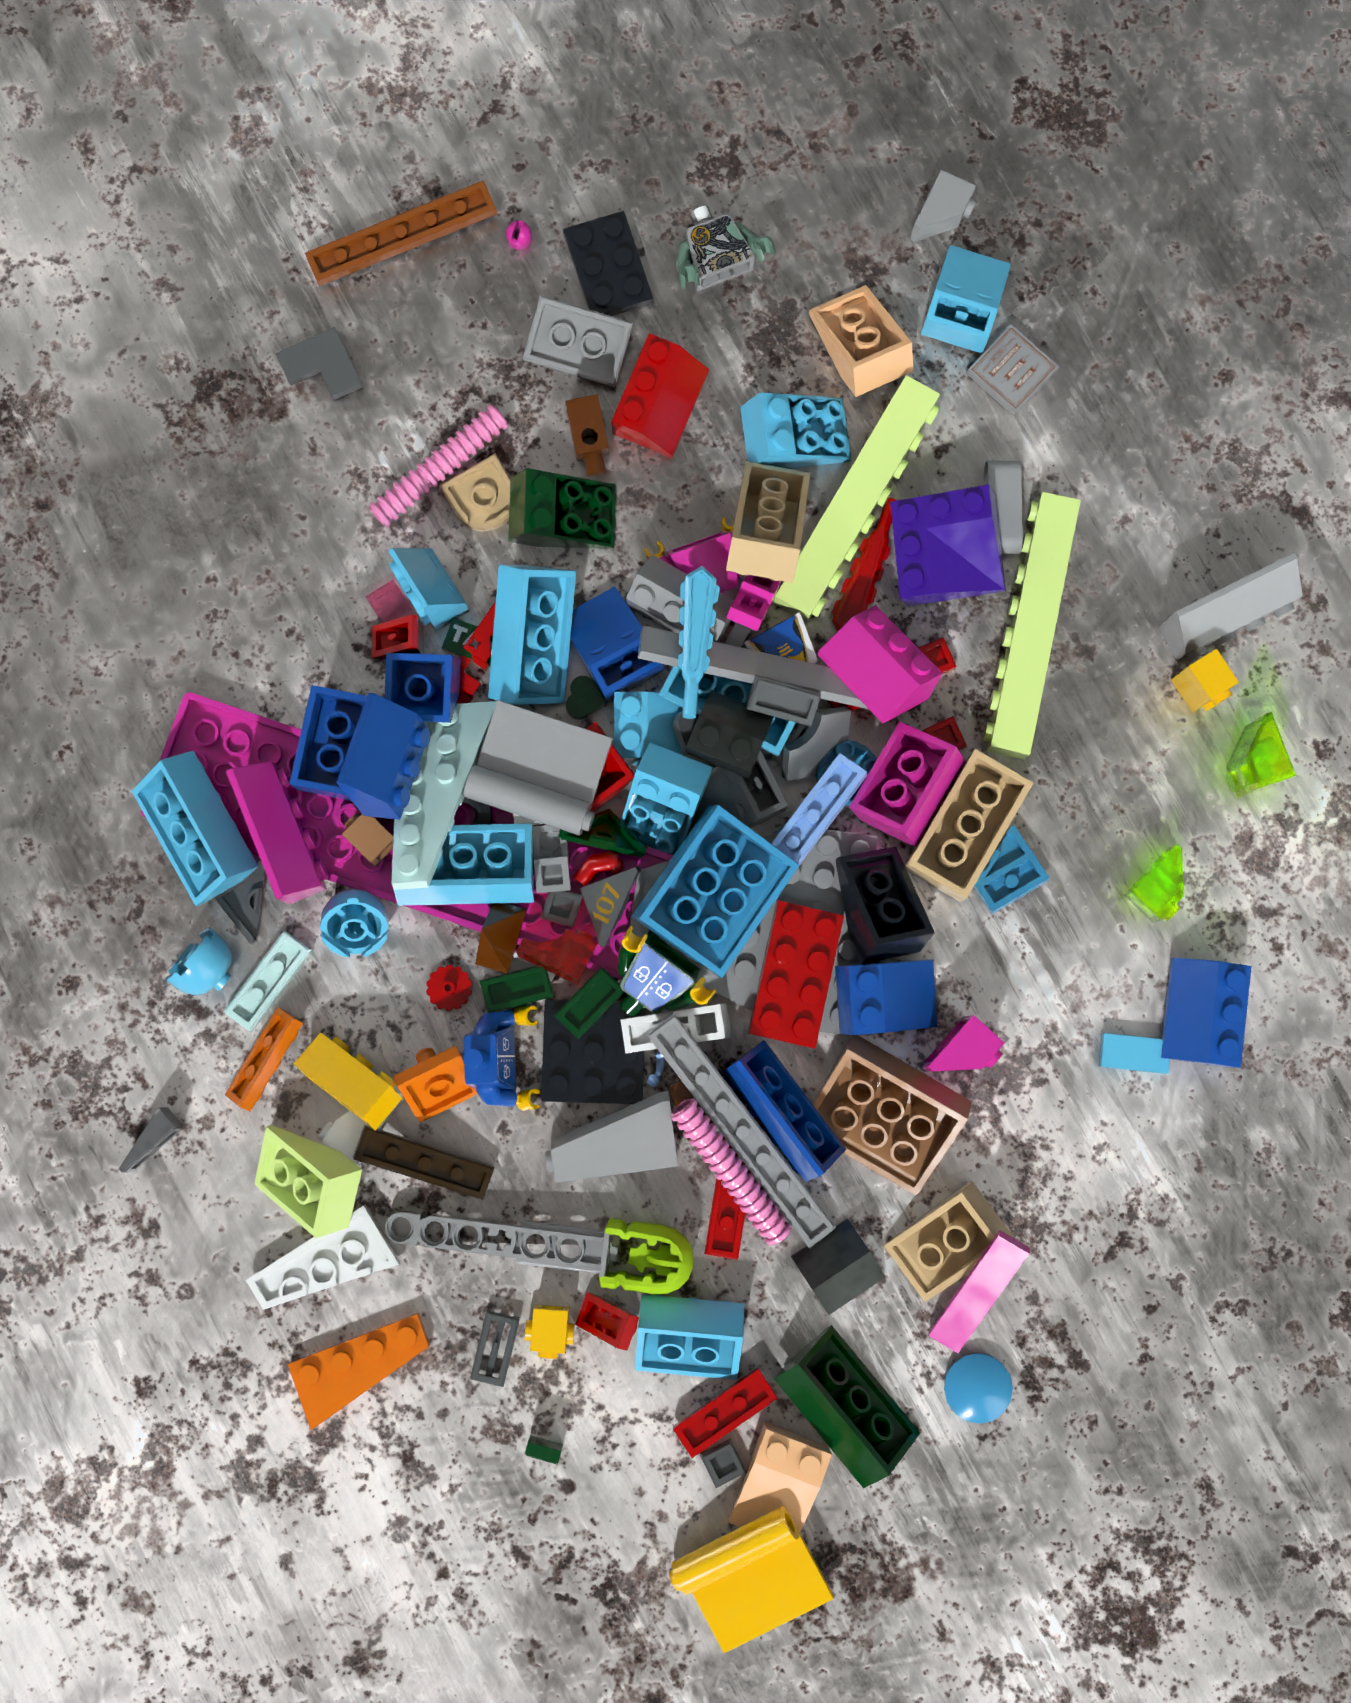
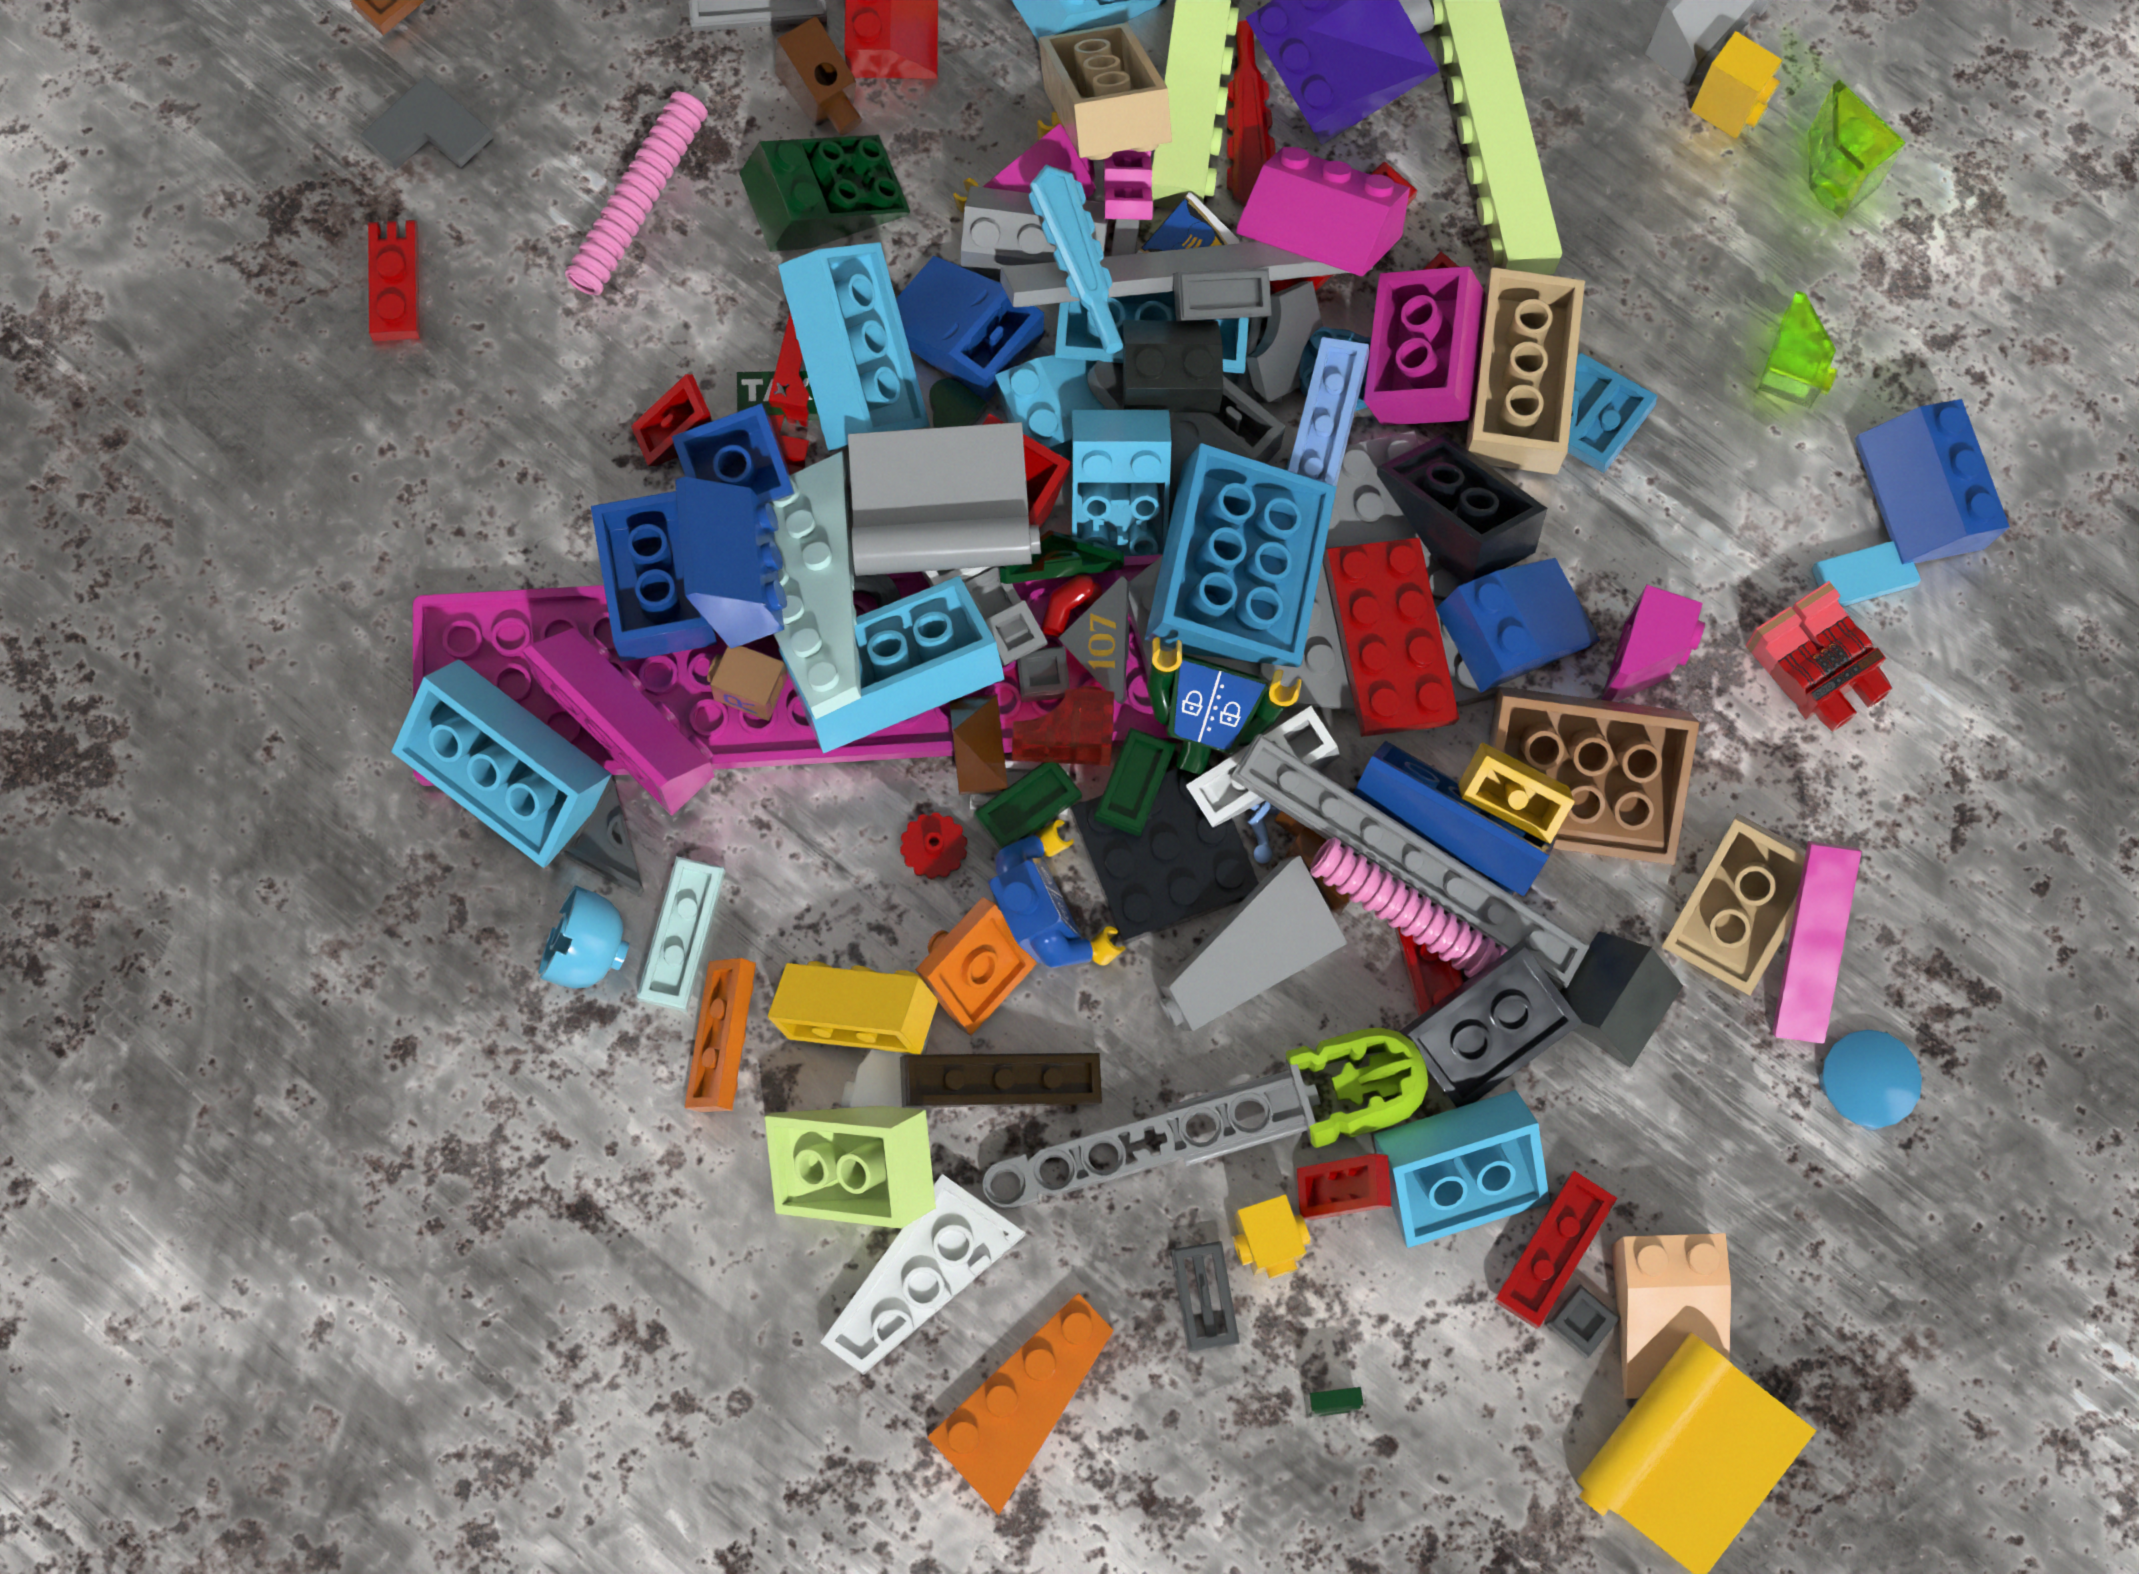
camera: 25 degrees left, 10 degrees down
flat silver slope [119,1107,183,1173] -> none
medium azure cylinder [320,889,389,957] -> none
clear pink tile [366,580,412,623] -> none
medium azure slope [388,548,469,631] -> none
tan tile [439,453,510,531] -> none
dark green slope [774,1325,920,1489] -> none
none -> red hinge [368,220,420,341]
none -> black plate [1399,941,1582,1108]
none -> yellow brick [1458,742,1575,844]
none -> hips [1745,581,1893,732]

